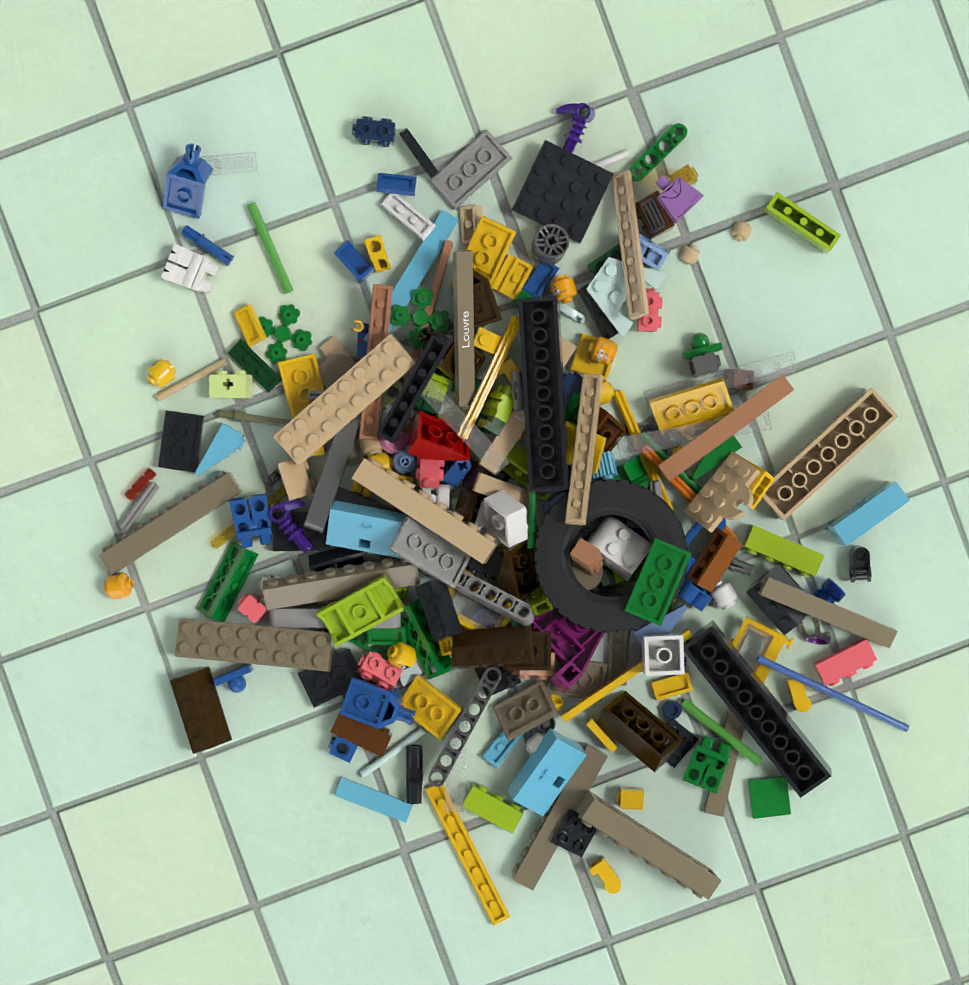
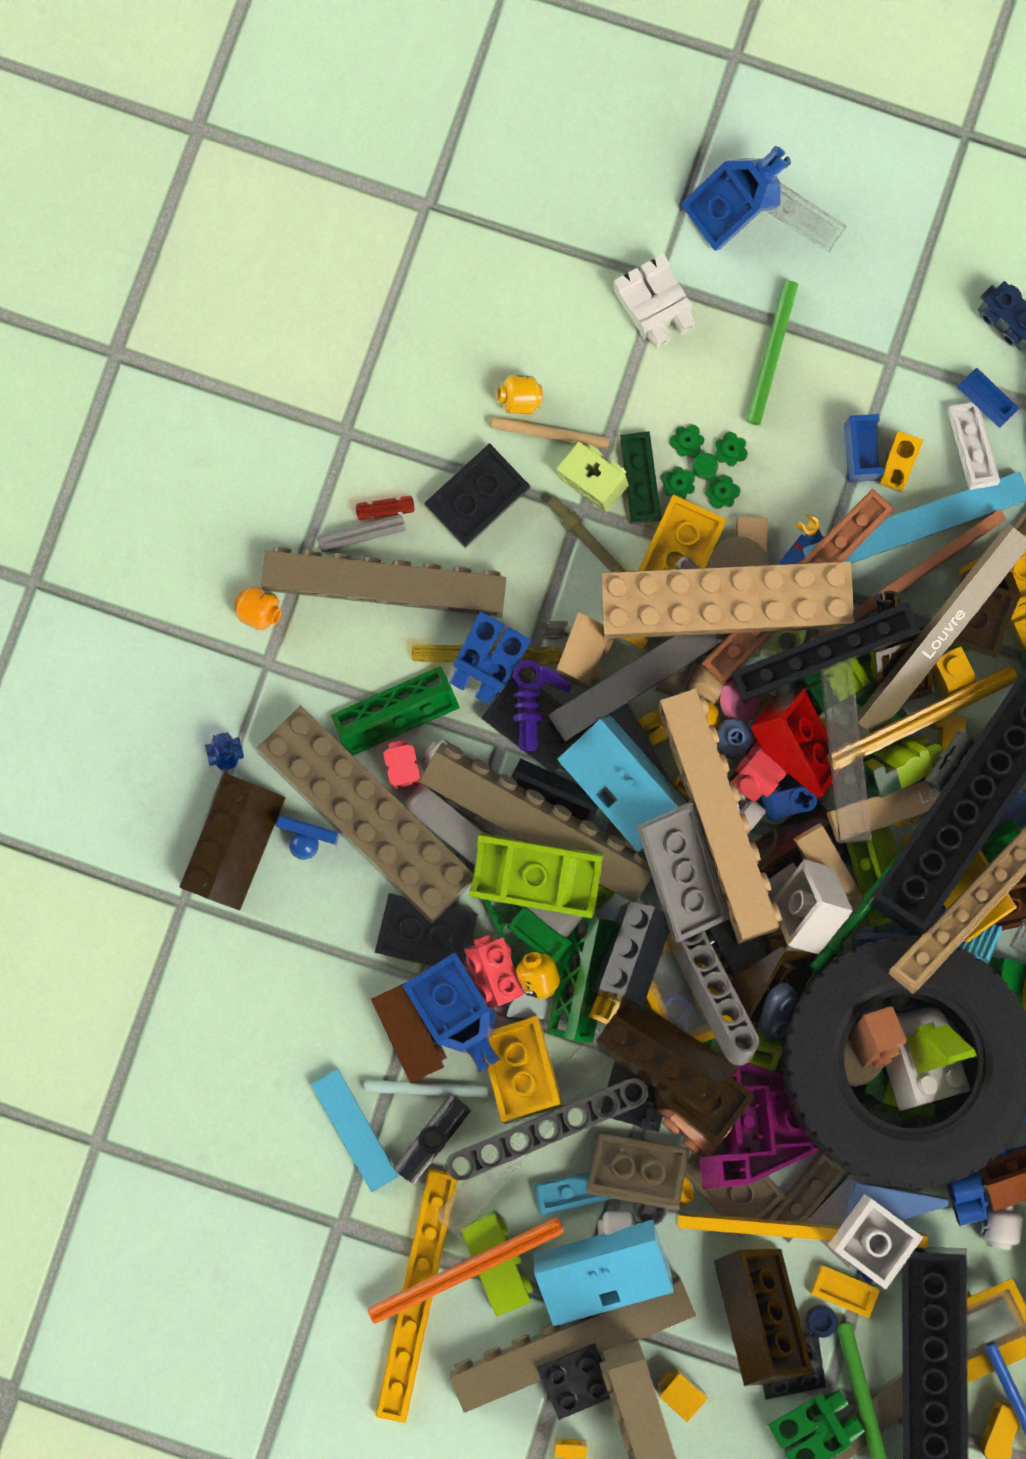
camera: 30 degrees right, 5 degrees down
blue axle [181,225,235,266] -> none
medium azure slope [195,424,245,476] -> none
yellow tile [233,304,267,347] -> none
blue brick [328,736,358,763] -> none
green plant [390,287,451,349] -> none
yellow tile [585,717,617,753] -> none
green tile [624,538,692,626] -> none
none -> clear blue gear [205,732,244,771]
none -> orange axle [368,1217,564,1324]
none -> sand blue plate [758,983,798,1039]
none -> lime slope [906,1022,976,1074]

